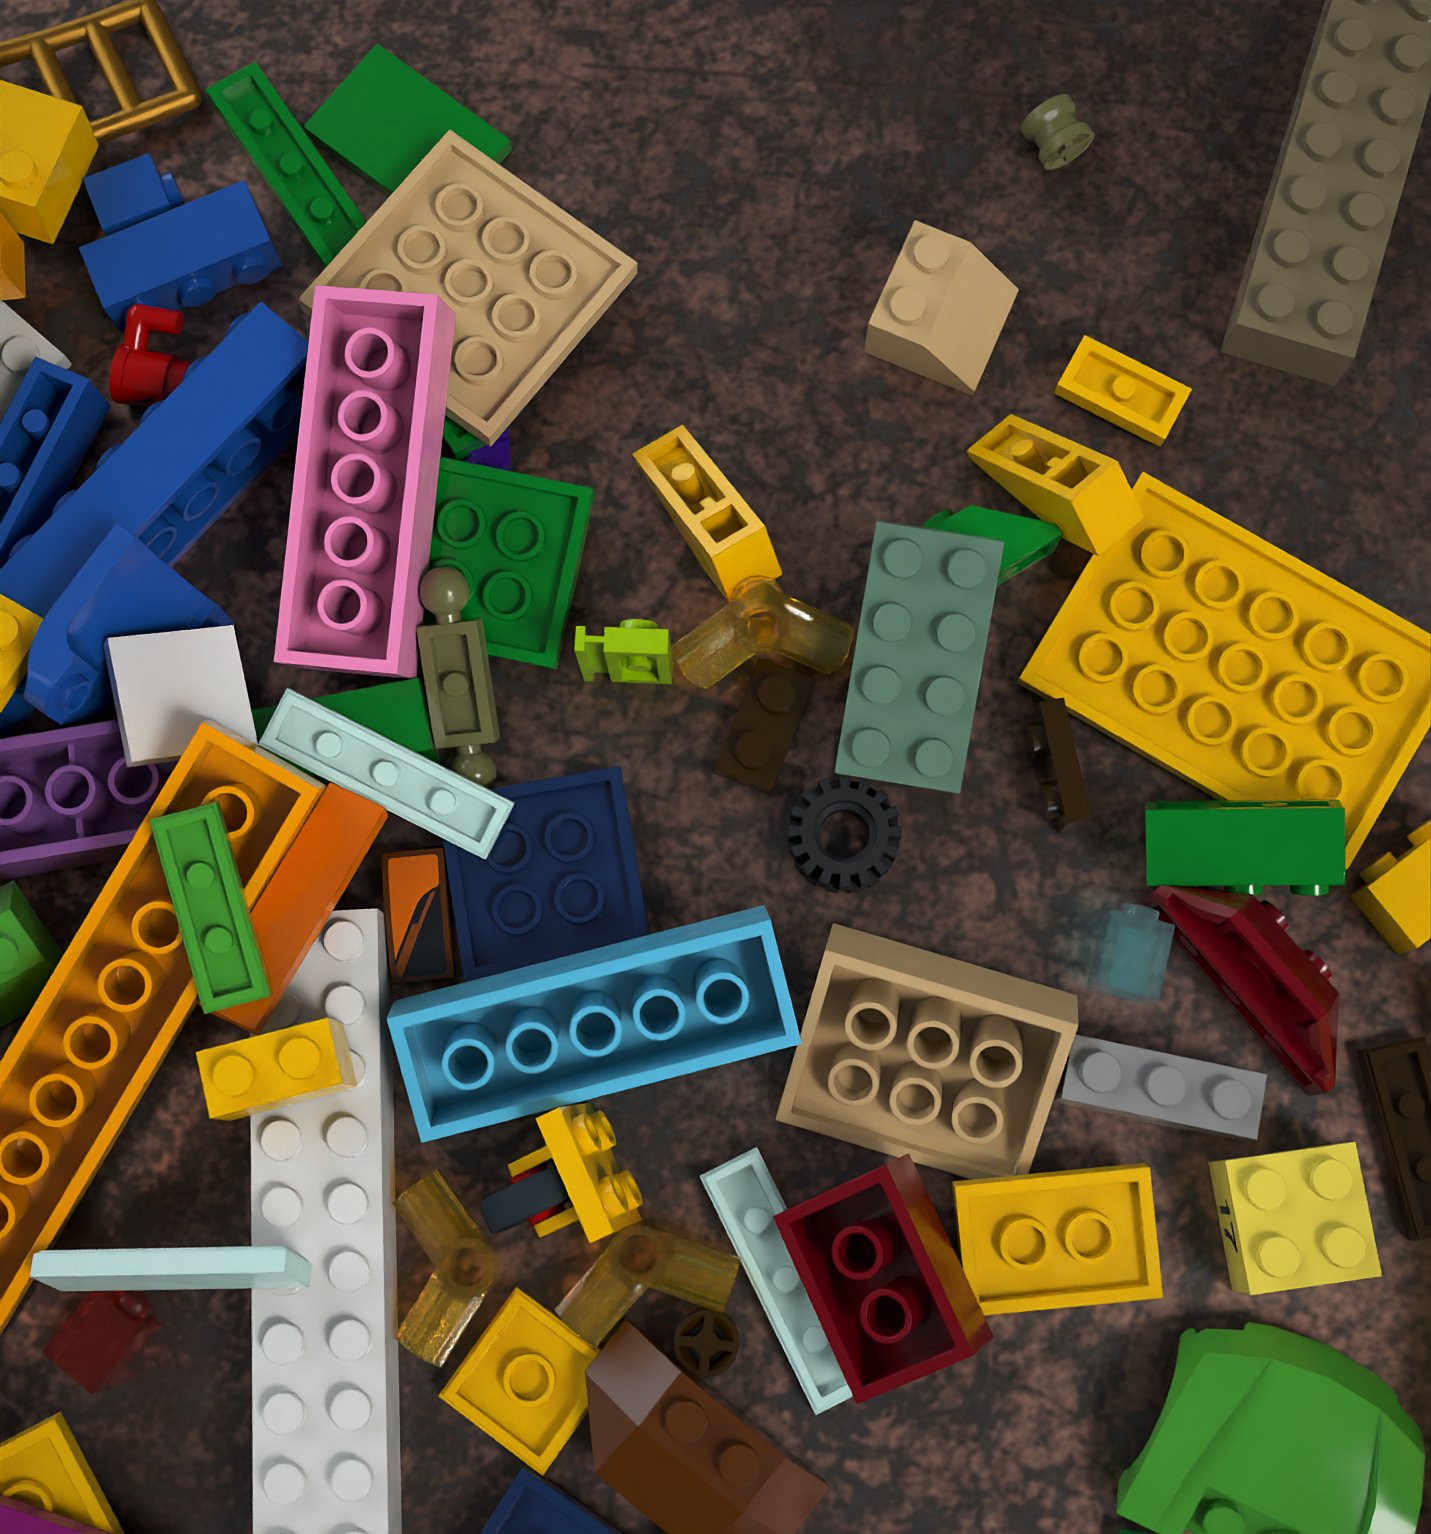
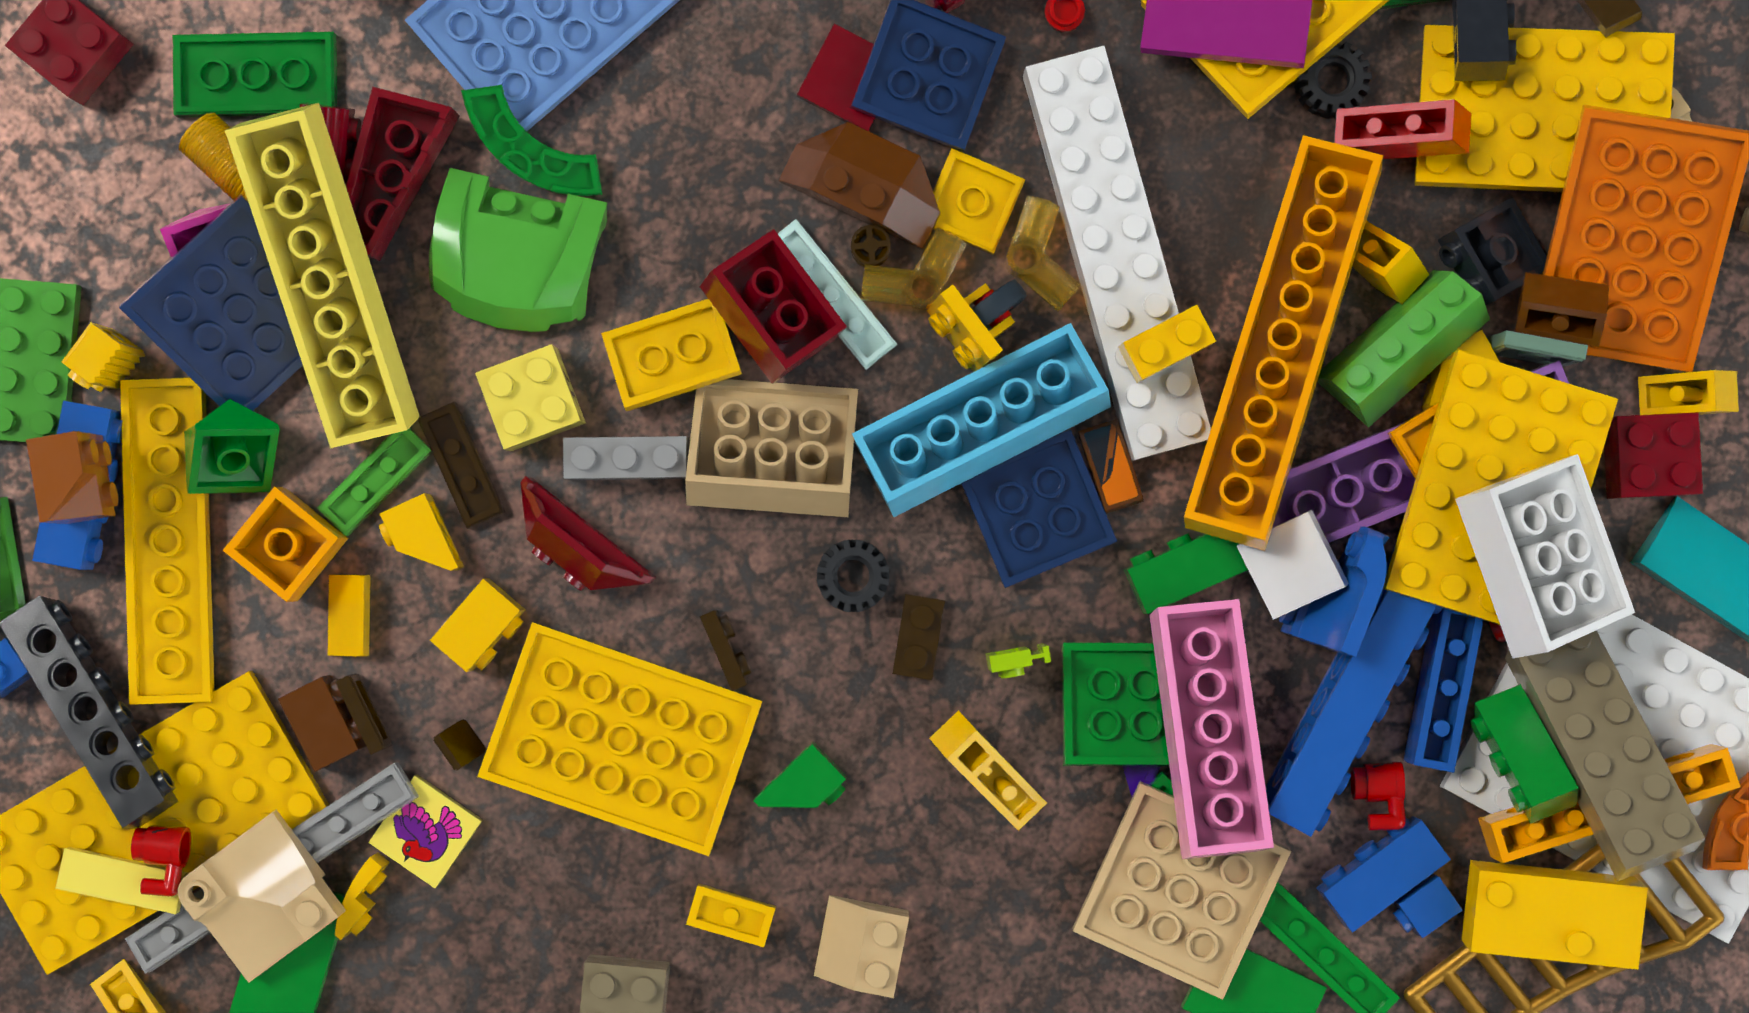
camera: 160 degrees right, 10 degrees up
light aqua tile [30,1246,312,1291] -> none
clear red brick [42,1290,161,1395] -> none
bright green tile [150,801,273,1014] -> none
orange tile [197,782,388,1036] -> none
light aqua tile [258,688,515,859] -> none
olive plate [416,566,500,789] -> none
clear yellow piece [672,575,855,690] -> none
sand green brick [835,519,1004,794] -> none
yellow slope [966,414,1144,556] -> none
clear light blue brick [1086,904,1175,1005] -> none
green brick [1145,799,1345,896] -> none

